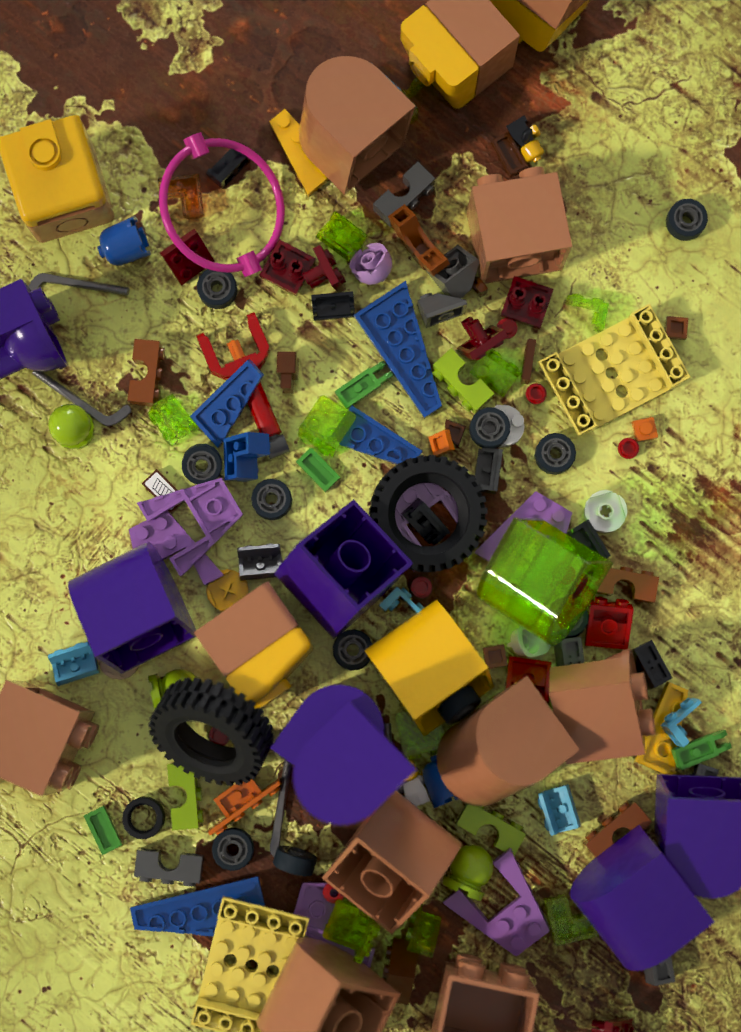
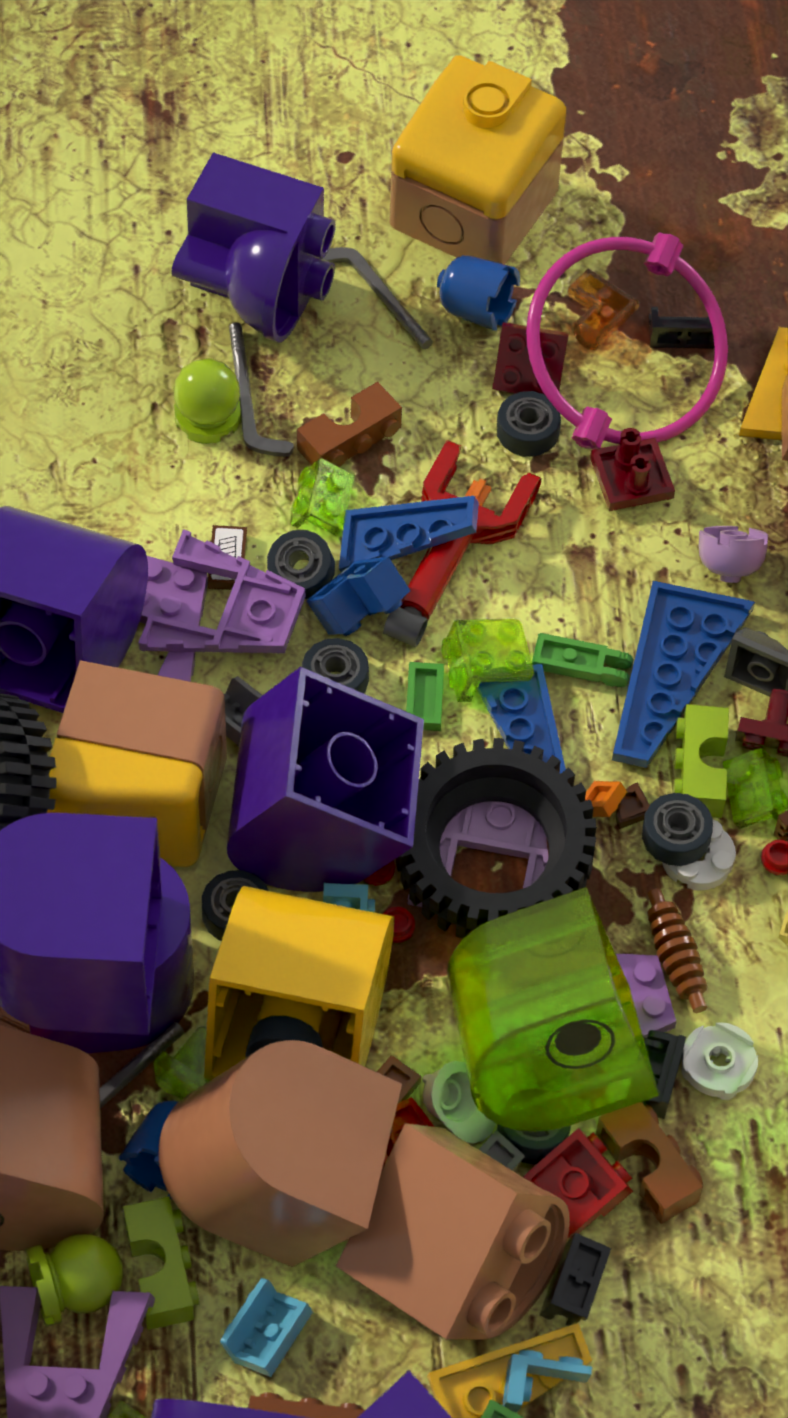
camera: 45 degrees right, 25 degrees down
reddish brown piece [276,352,299,394] -> none
dark red plate [303,245,346,293] -> none
black hinge [311,291,355,321] -> none
clear neon green bracket [316,211,367,262] -> none
white piece [396,759,430,807] -> none
black hinge [401,498,450,545] -> none
dark grey hinge [475,447,503,494] -> none
wheel [534,433,576,475] -> none
none -> dark orange piece [647,888,707,1013]

